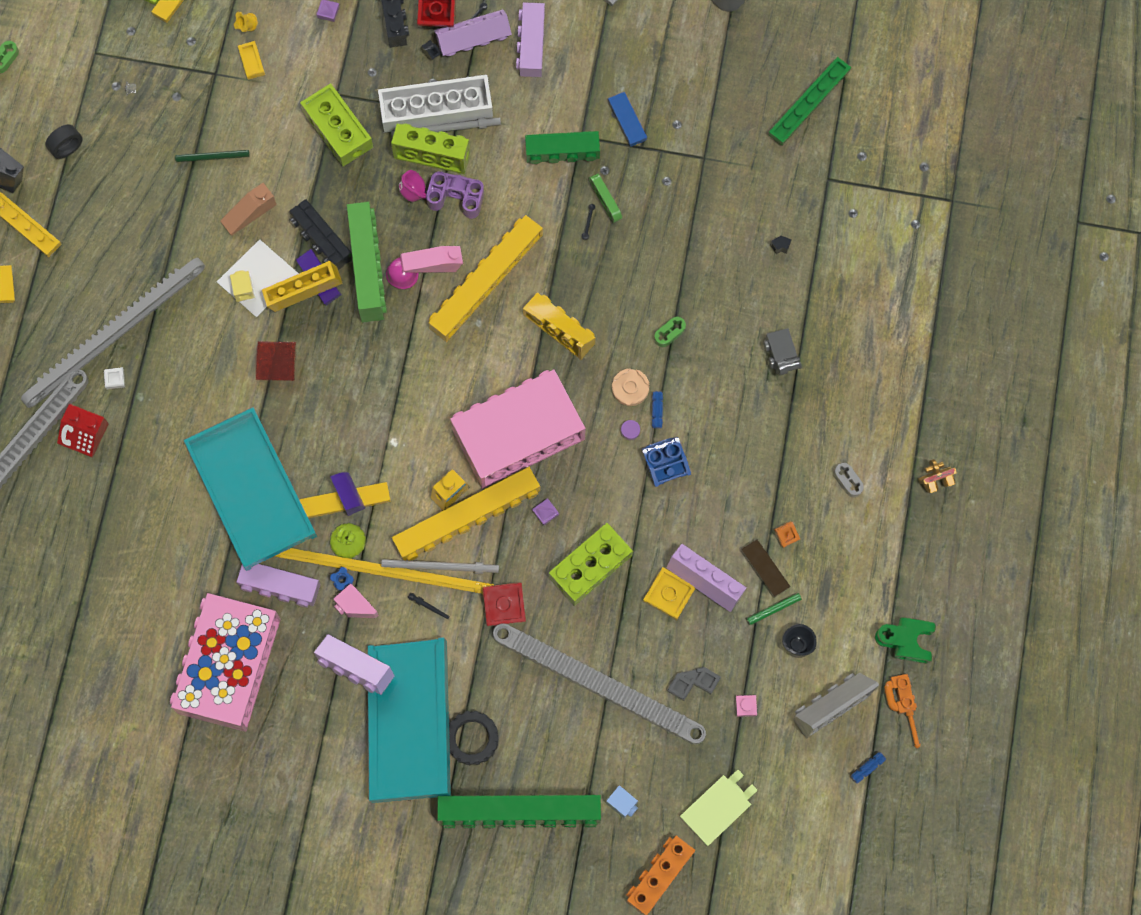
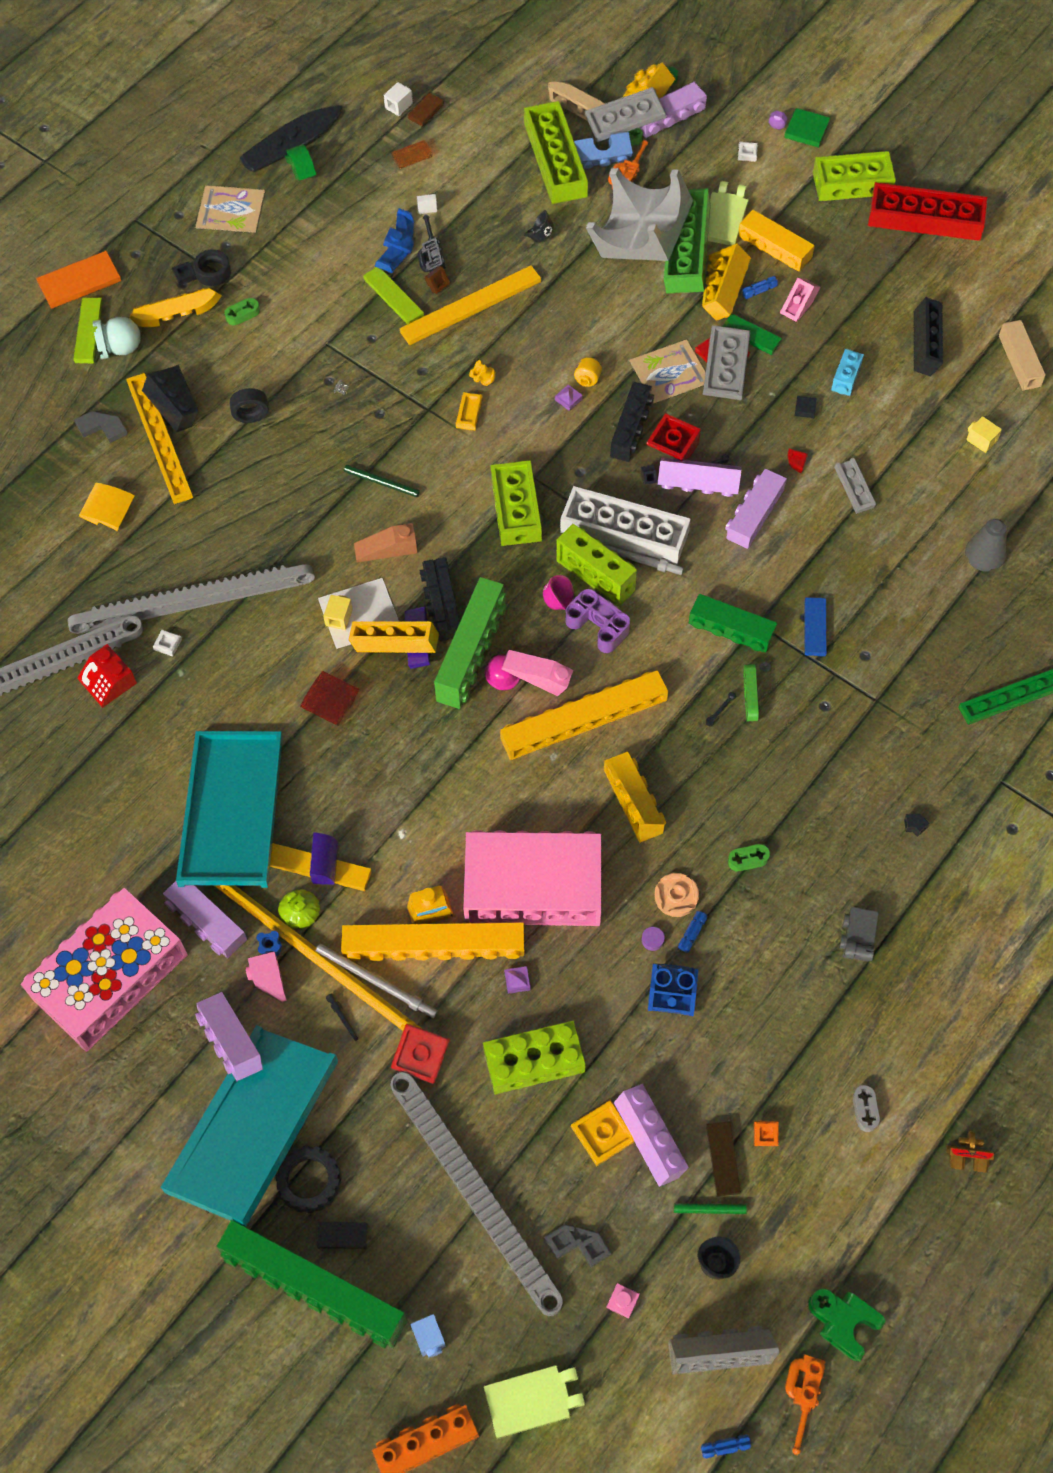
camera: 30 degrees right, 10 degrees down
none -> black tile [317,1222,368,1249]

